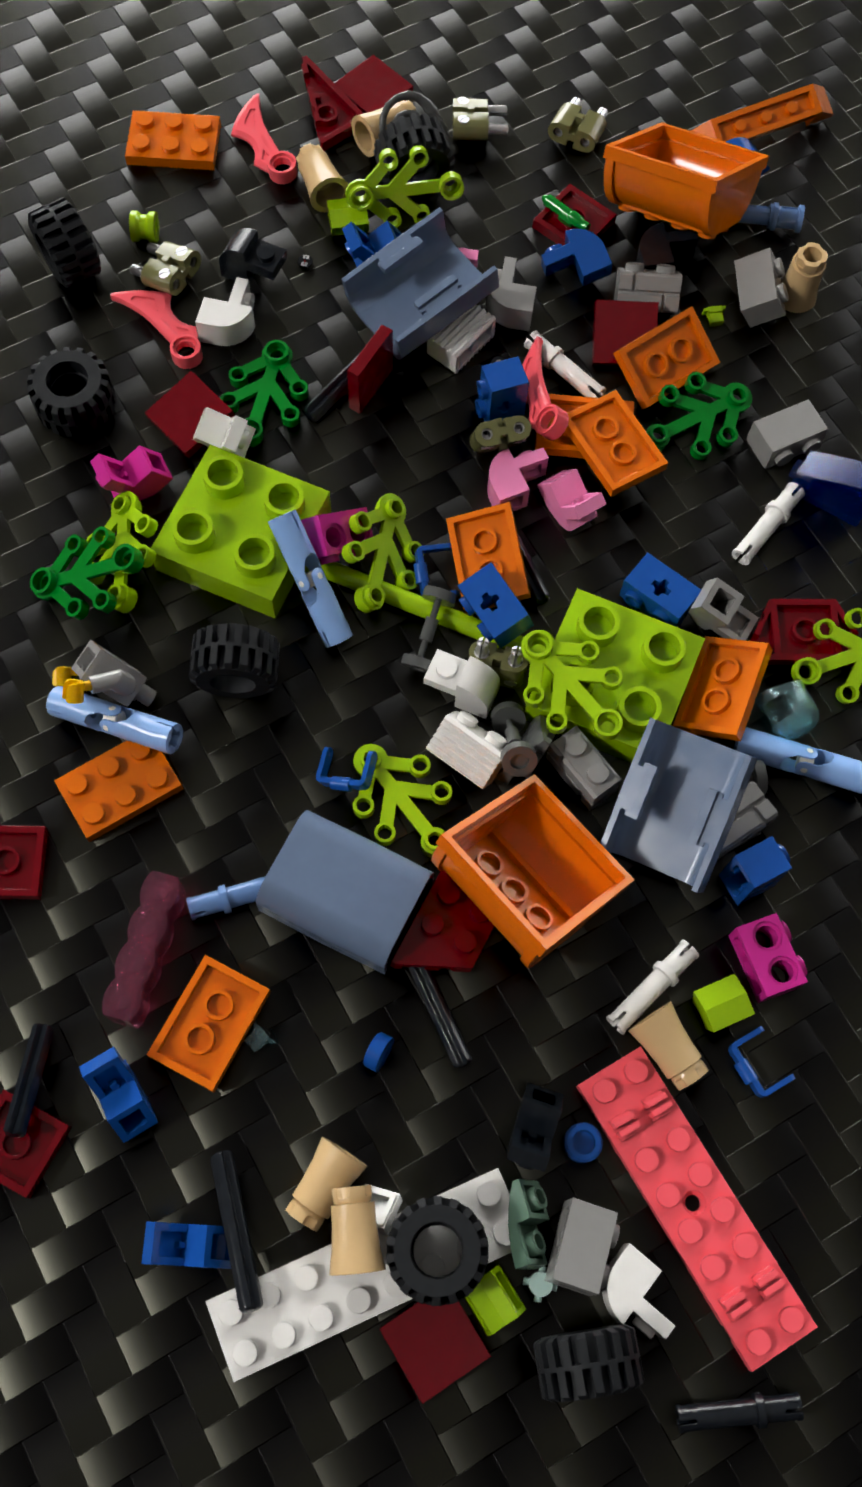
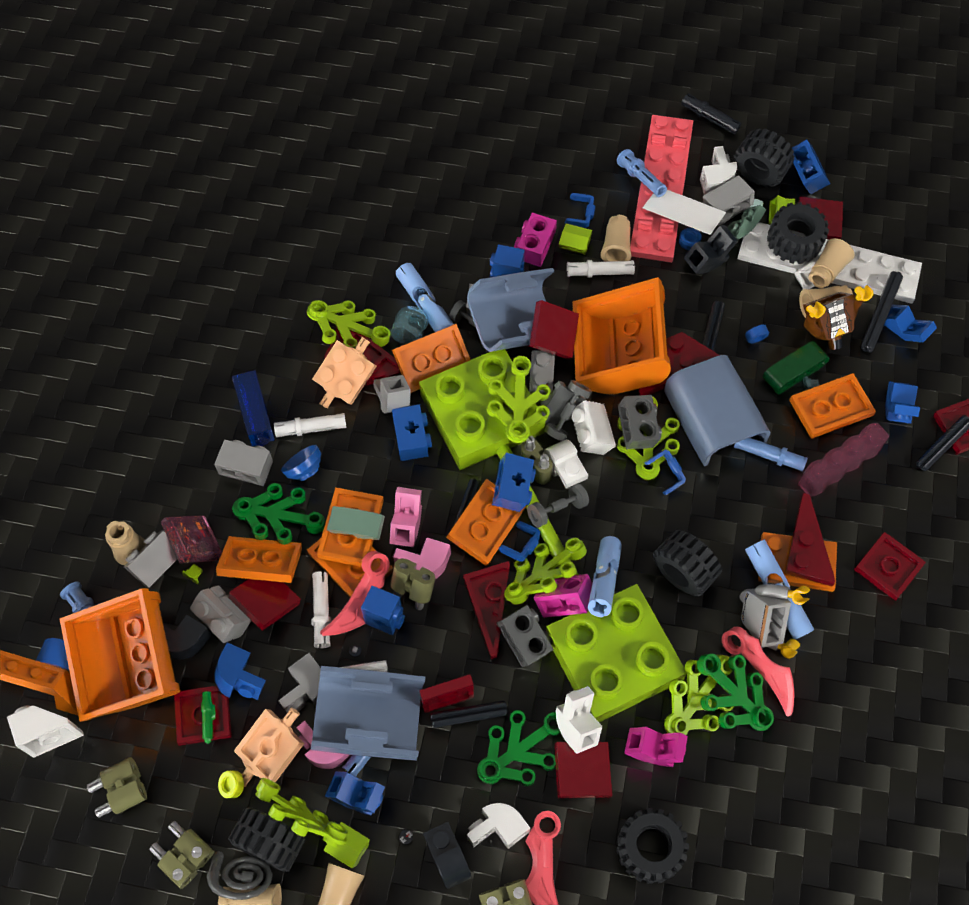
camera: 135 degrees left, 5 degrees down
none -> white slope [7,706,84,758]
none -> clear pink tile [161,515,222,563]
none -> neon yellow tile [218,771,244,798]
none -> light nougat plate [234,707,305,787]
none -> blue piece [281,445,321,481]
none -> light nougat plate [312,337,377,409]
none -> sand green slope [327,506,385,540]
none -> dark red wing [463,561,510,659]
none -> dark grey brick [496,605,554,667]
none -> dark red tile [529,300,579,359]
none -> medium blue pin [617,149,667,197]
none -> dark grey brick [618,395,662,450]
none -> white sticker [643,190,726,235]
none -> coral piece [722,626,794,716]
none -> dark green beam [762,341,829,394]
none -> dark red wing [785,493,835,586]
none -> blue brick [792,140,830,194]
none -> torso [803,285,874,350]

